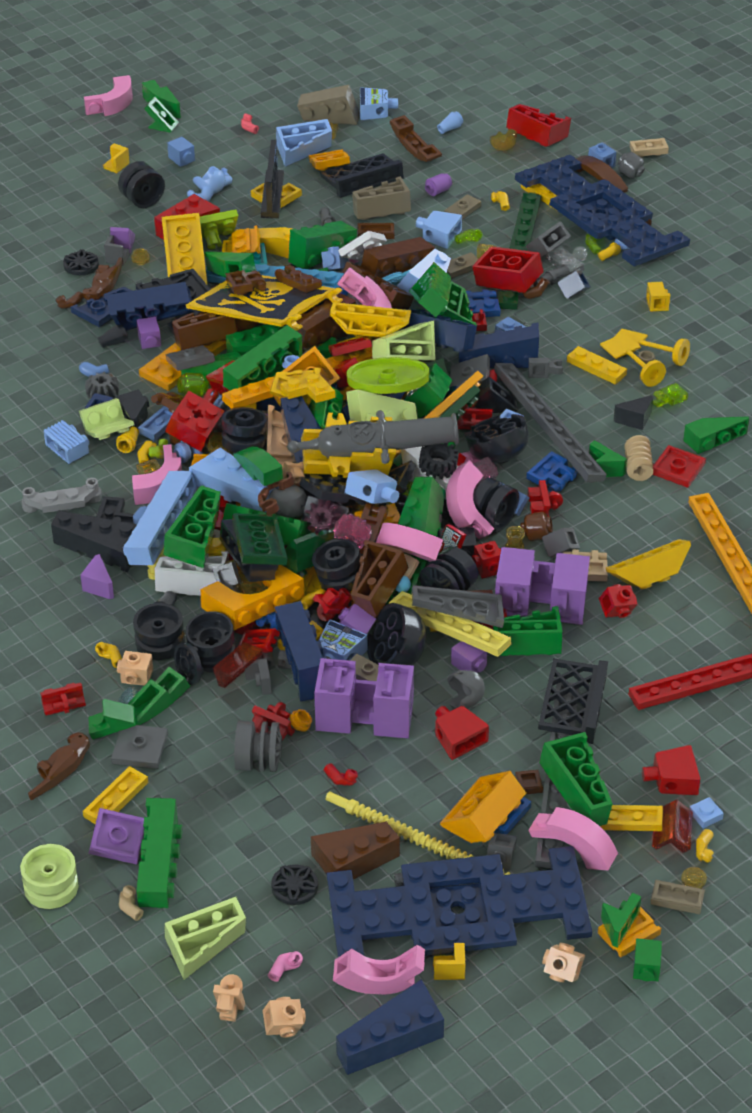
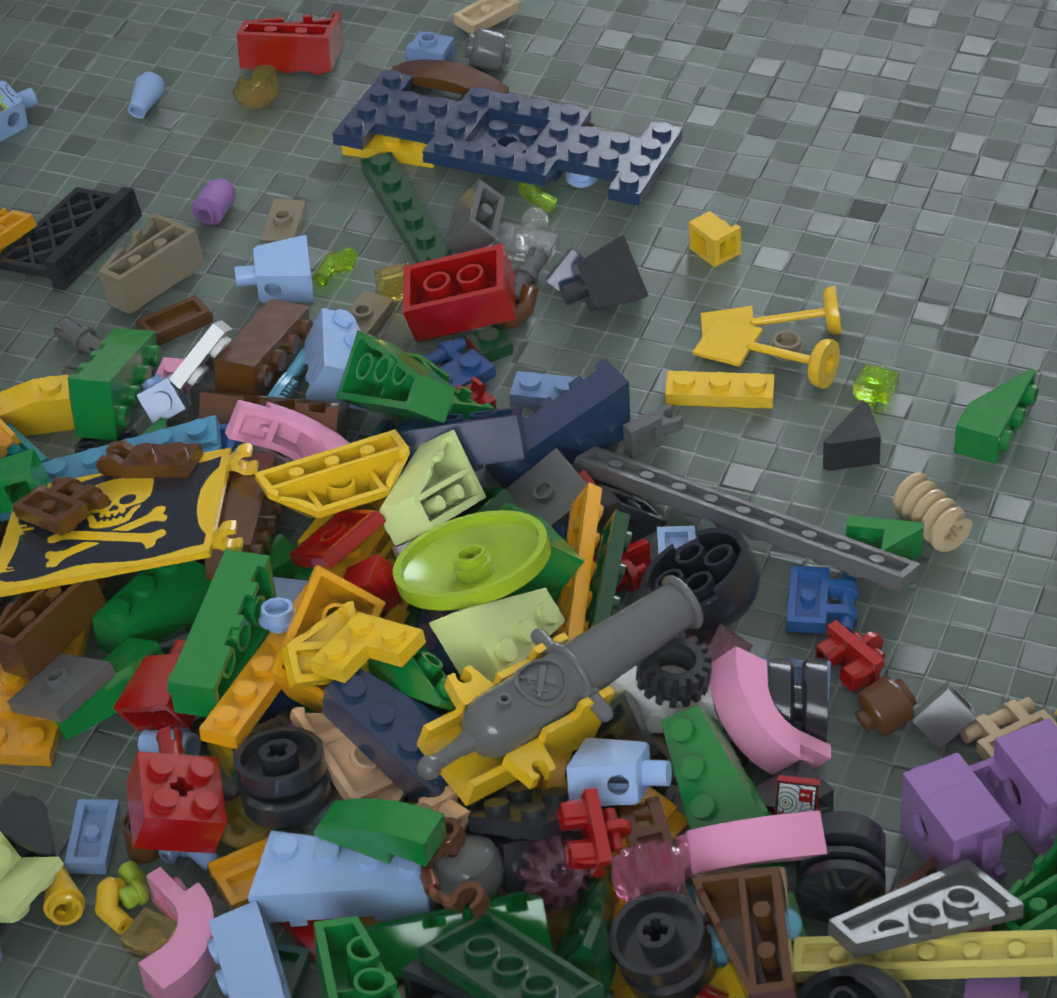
camera: 30 degrees left, 0 degrees up
reddish brown plate [151,392,185,413] -> none
light blue plate [173,443,191,463] -> none
clear neon green head [177,372,208,398] -> none
reddish brown slope [390,115,442,162] -> none
red brick [472,541,501,579] -> none
yellow arm [491,191,510,211] -> none
clear yellow bush [505,526,525,549] -> none
yellow arm [597,242,621,261] -> none
red tile [652,445,706,488] -> none
none -> red hips [557,788,632,878]
none -> black torso [560,235,649,311]

